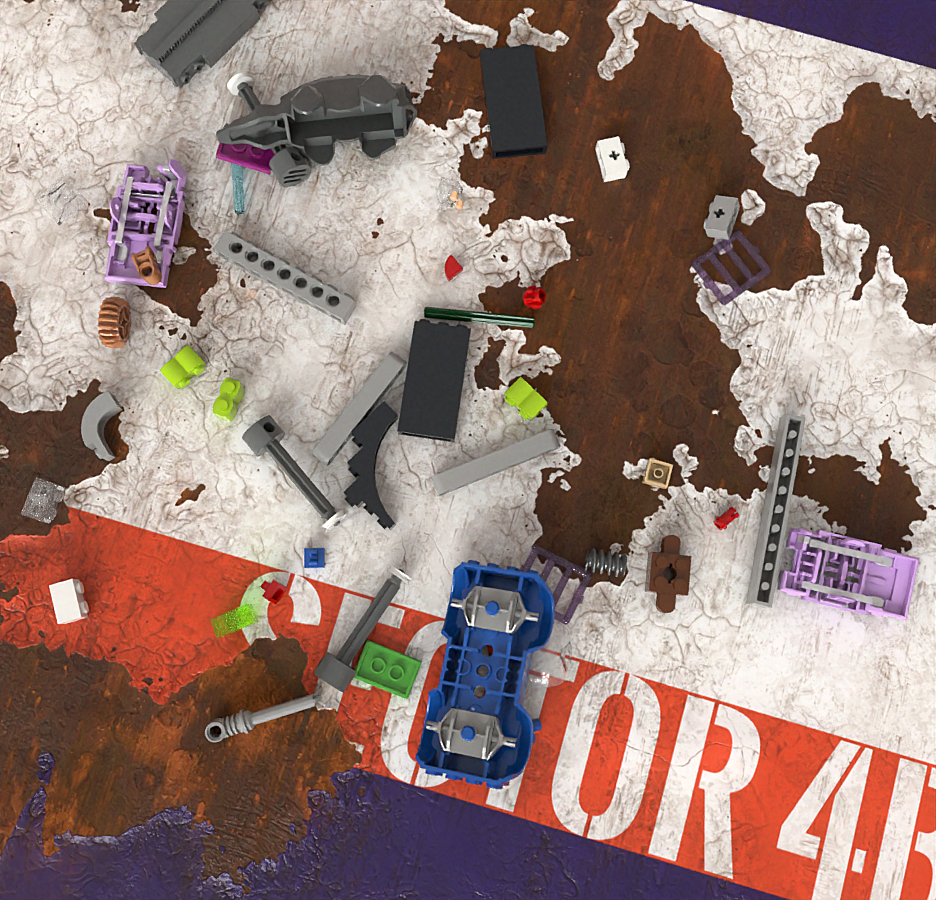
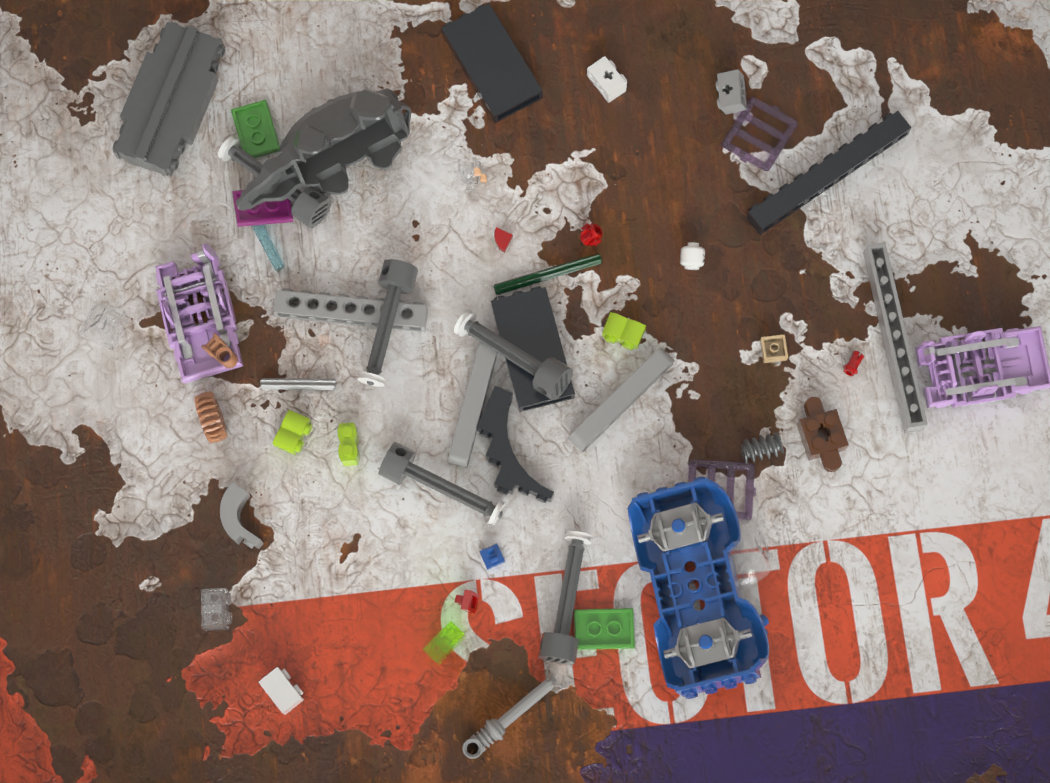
camera: 15 degrees left, 5 degrees down
none -> bright green tile [231,100,281,158]
none -> light grey axle [260,378,336,390]
none -> dark grey piece [357,259,418,387]
none -> dark grey piece [454,310,573,400]
none -> white head [680,242,705,270]
none -> black brick [747,111,912,235]

